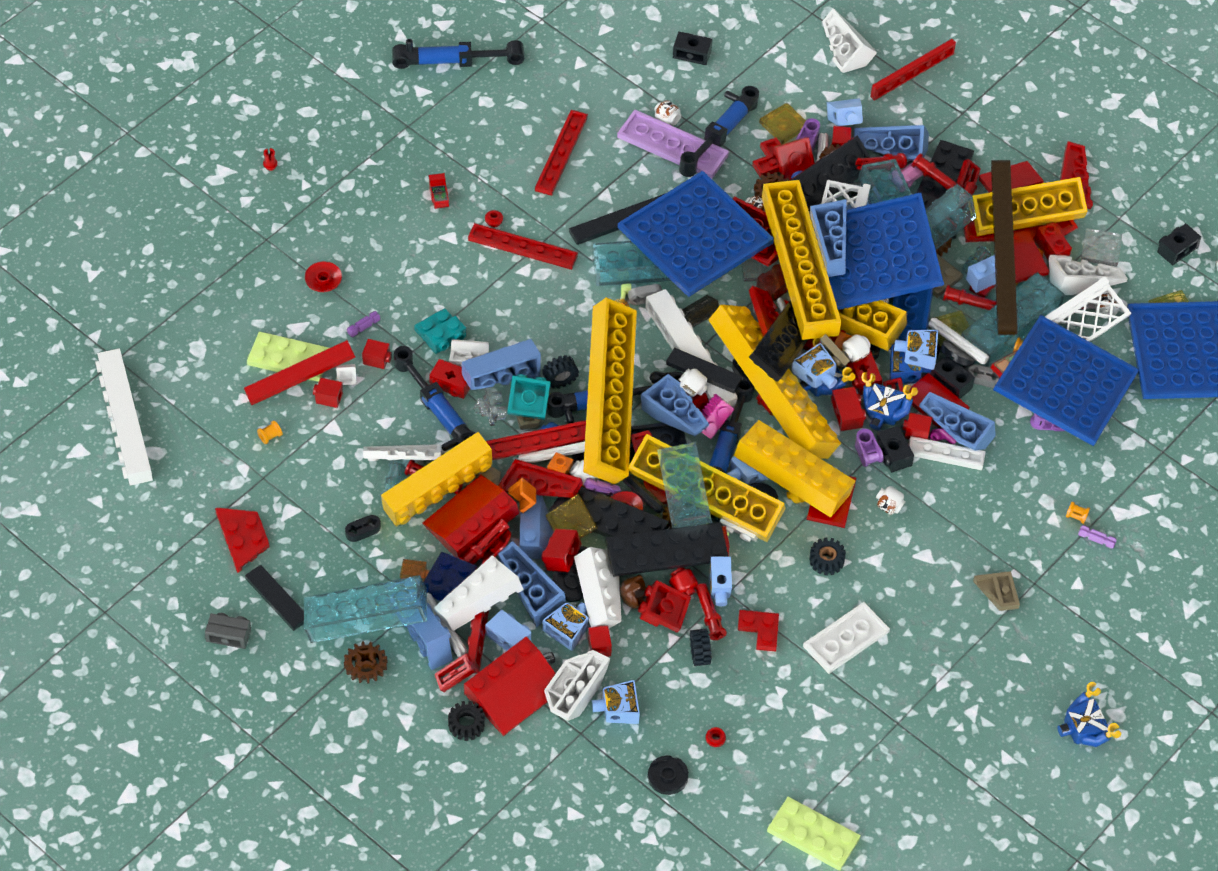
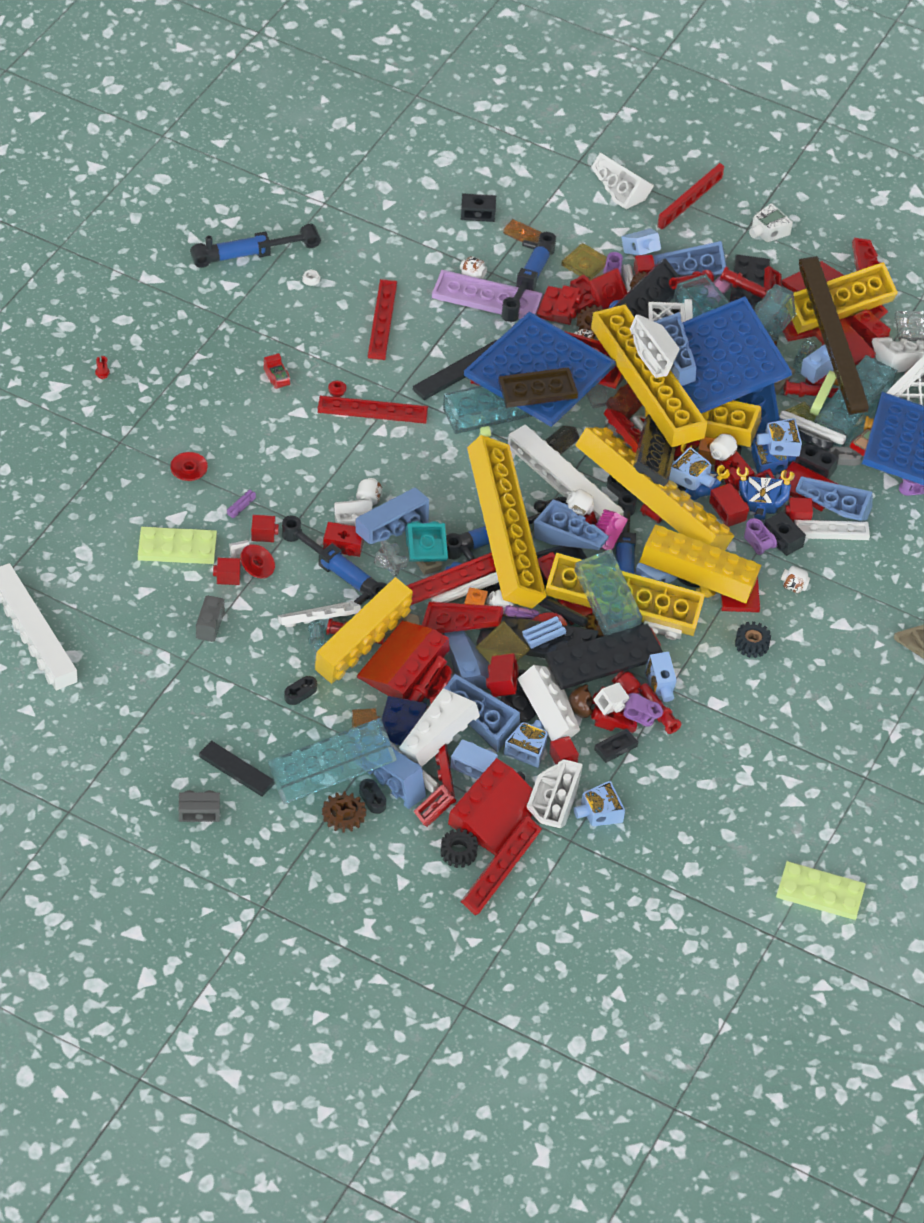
camera: 15 degrees left, 5 degrees down
red wing [215,508,270,573] -> none
red tile [244,340,356,405] -> none
light orange bush [257,420,283,444] -> none
teal plate [414,308,466,354] -> none
orange panel [508,478,536,513] -> none
black bush [542,355,579,389] -> none
light grey beam [628,284,662,305] -> none
black tile [647,755,689,795] -> none
black tile [666,347,743,394] -> none
black bush [690,628,712,666] -> none
red plate [705,727,726,747] -> none
red plate [738,610,779,652] -> none
white tile [803,602,890,674] -> none
dark tan wing [820,334,850,369] -> none
magenta arm [930,428,957,445] -> none
none -> dark grey brick [196,595,225,642]
none -> red dish [240,544,275,579]
none -> white plate [302,270,320,286]
none -> white head [356,478,382,506]
none -> black beam [359,779,386,814]
none -> red plate [460,816,542,916]
none -> dark brown plate [498,367,578,408]
none -> clear orange plate [503,219,542,243]
none -> light blue tile [522,616,566,649]
none -> red plate [536,285,583,325]
none -> white brick [593,682,629,715]
none -> black plate [594,728,638,763]
none -> medium lavender piece [624,693,663,727]
none -> white wedge [630,315,680,378]
none -> white torso [749,203,793,242]
none -> yellowish green beam [810,370,836,416]

